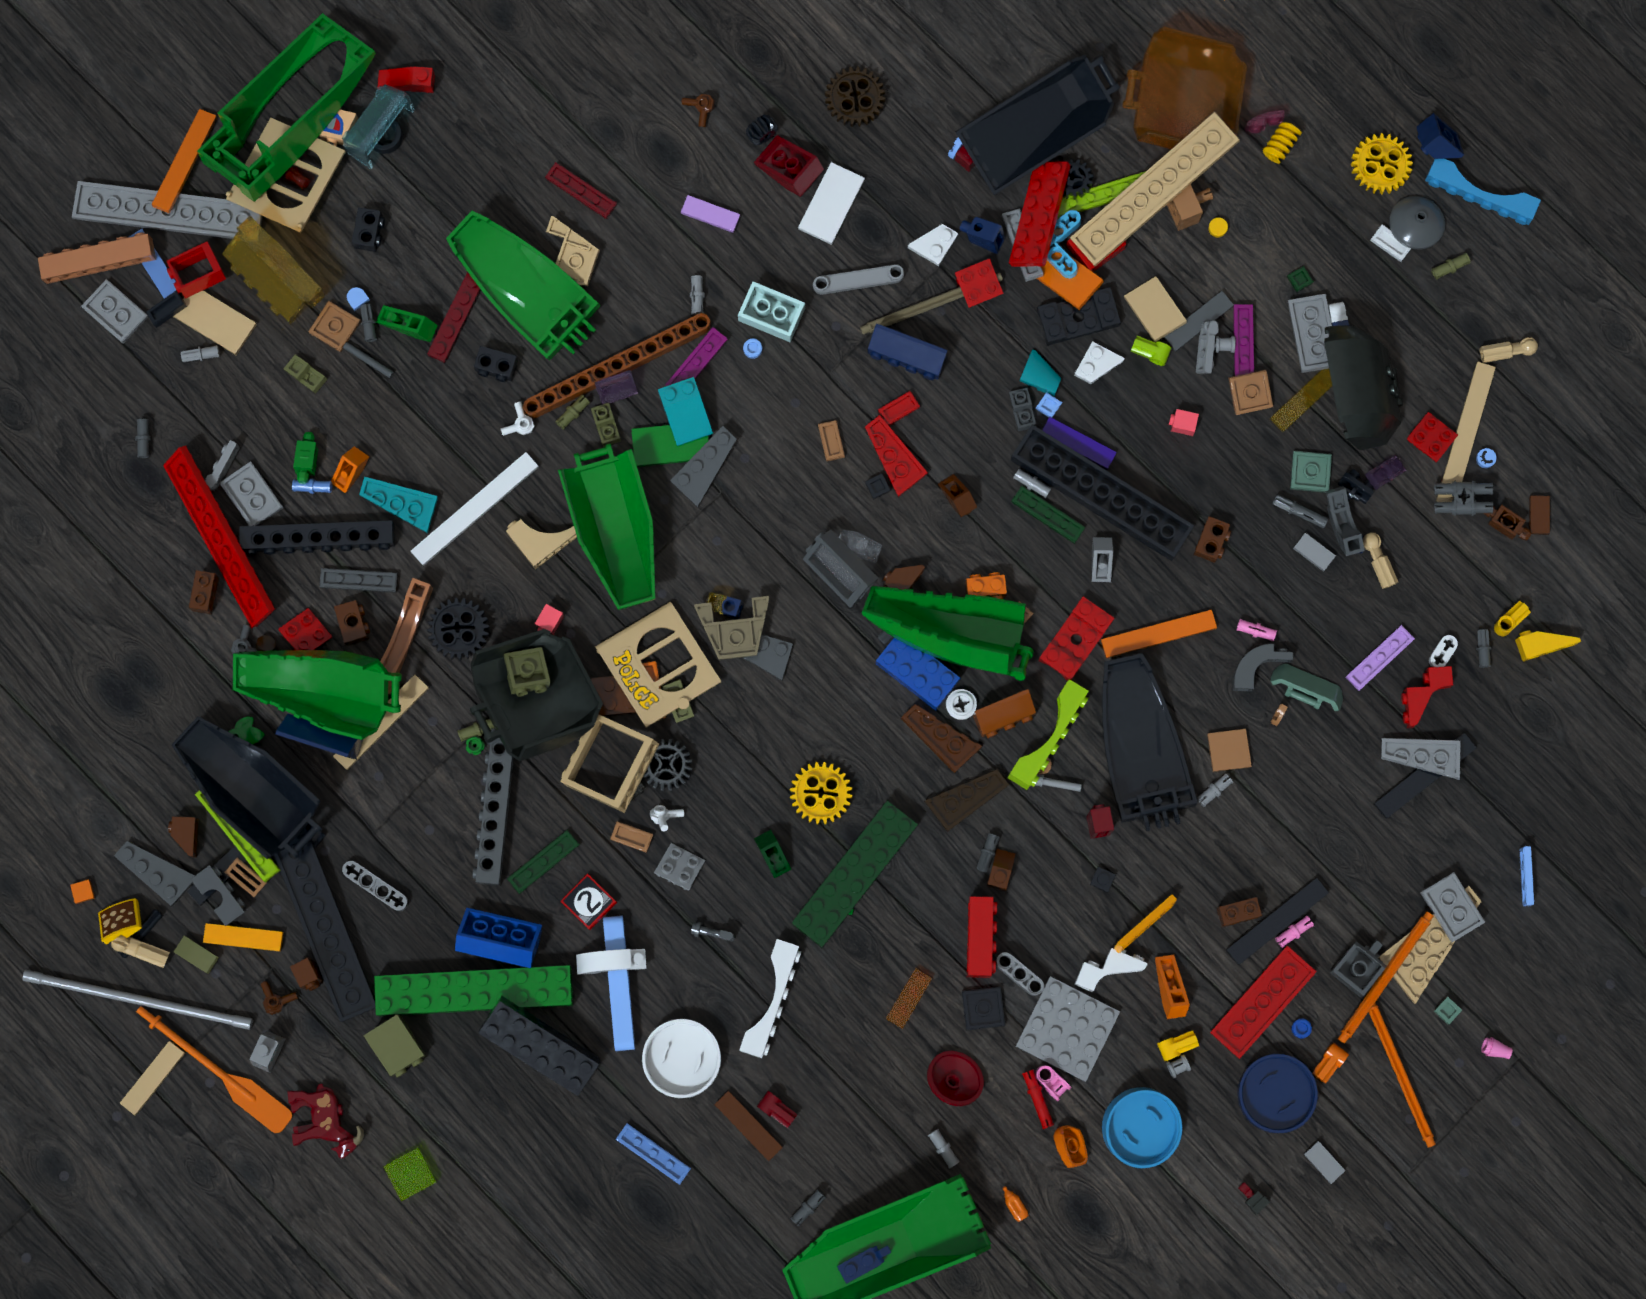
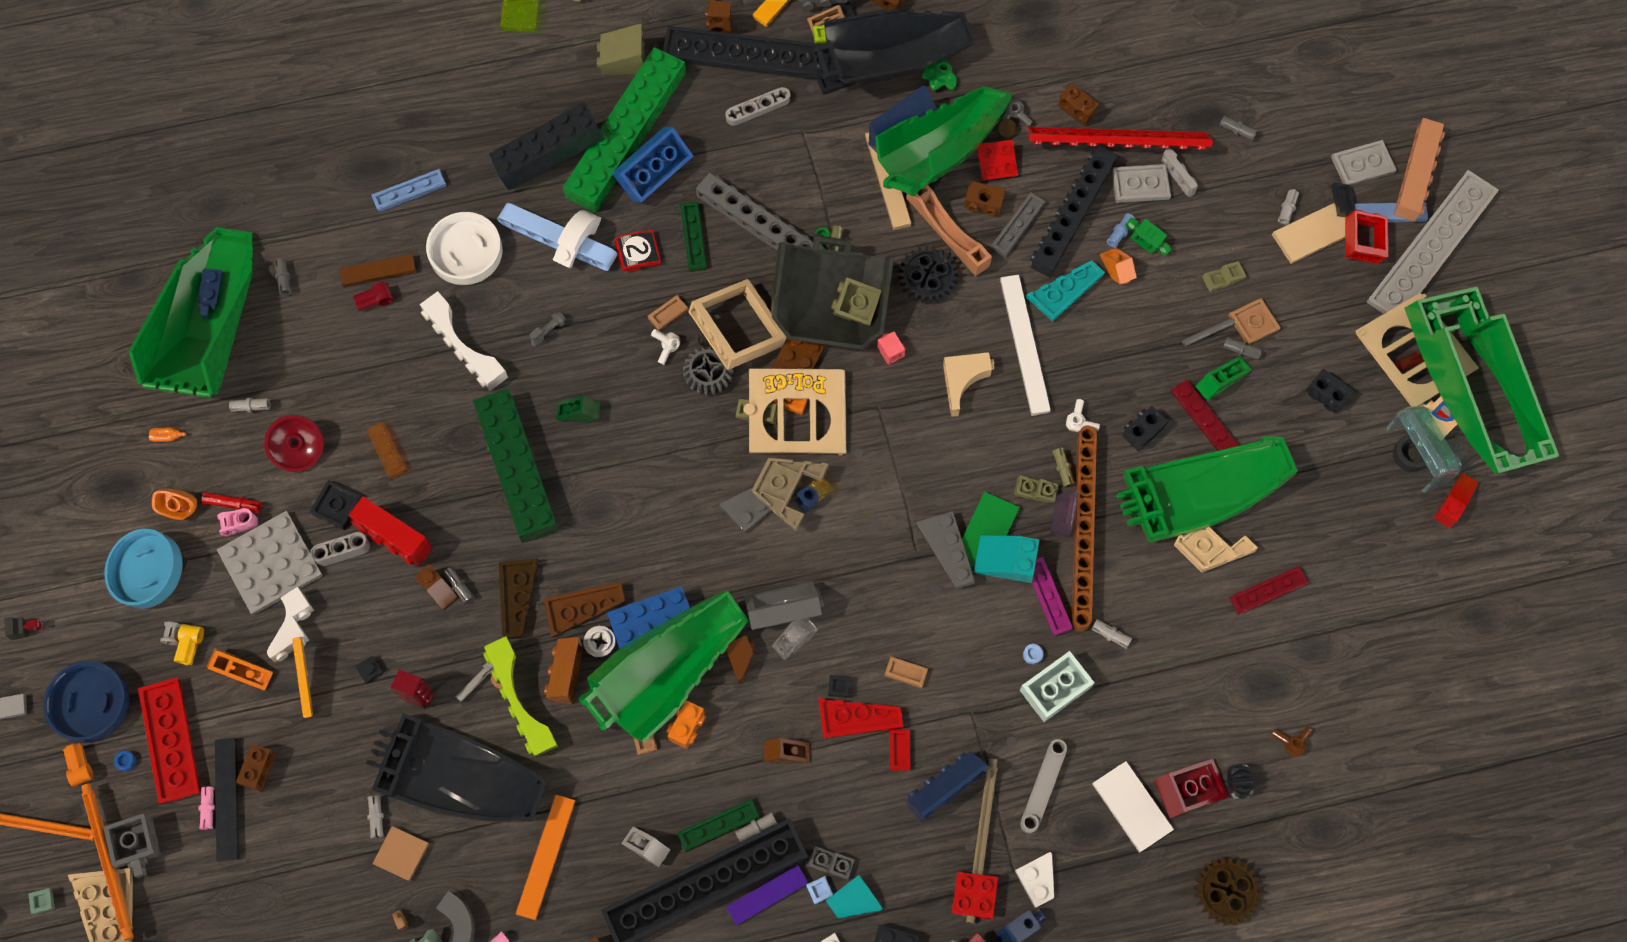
camera: 120 degrees right, 10 degrees down
orange tile [152,109,217,213] -> none
clear yellow piece [222,216,325,324] -> none
light blue tile [347,287,370,311] -> none
green windscreen [558,444,655,610] -> none
light grey hinge [654,843,705,890] -> none
lavender tile [681,195,740,233] -> none
yellow gear [790,762,852,825] -> none
red piece [1039,597,1115,681] -> none

